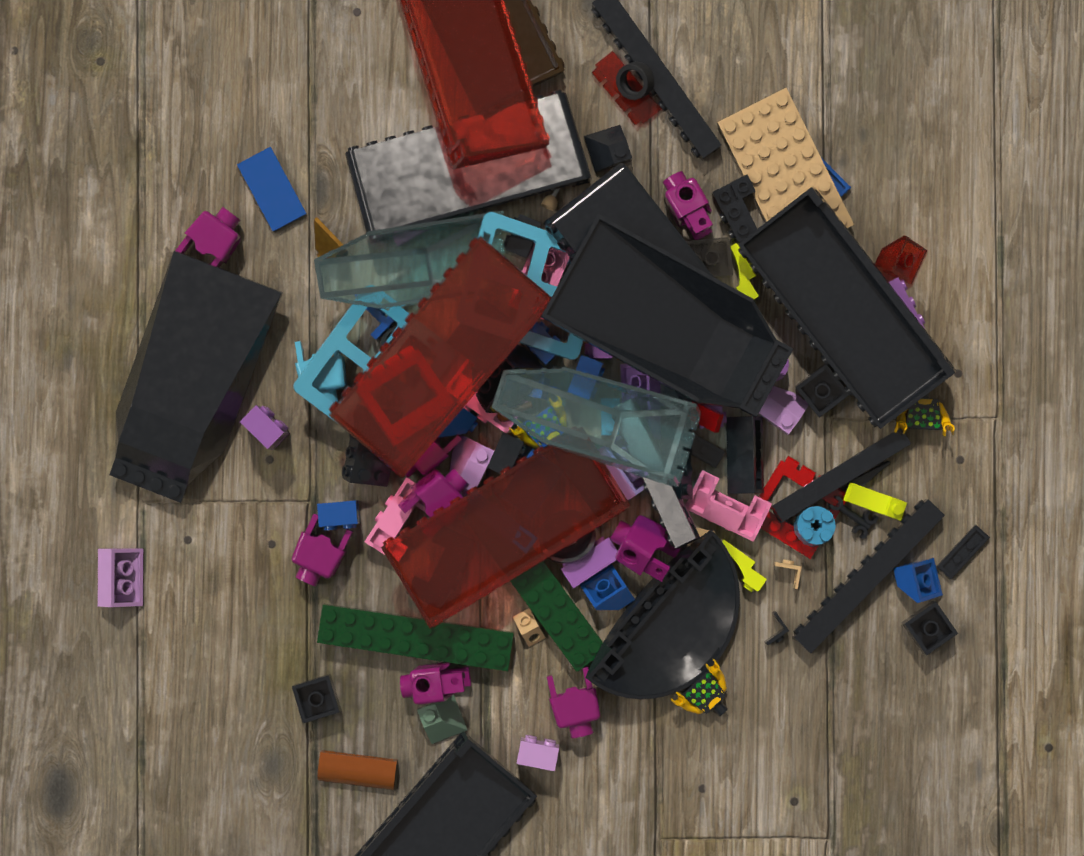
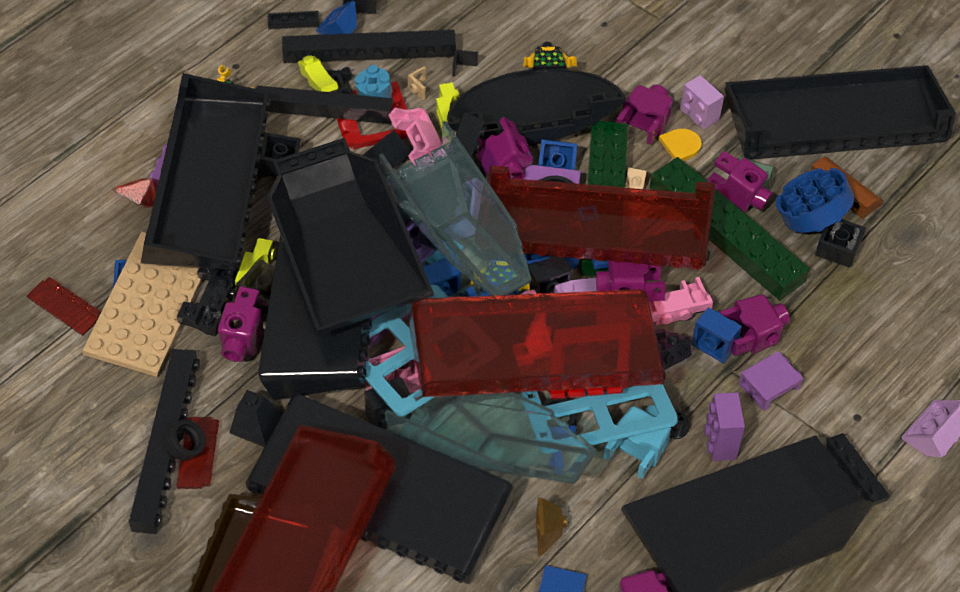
camera: 145 degrees left, 35 degrees down
none -> clear red windscreen [27,277,101,336]
none -> yellow tile [659,129,701,161]
none -> black piece [669,410,689,439]
none -> medium lavender panel [739,352,803,411]
none -> blue brick [776,168,854,233]

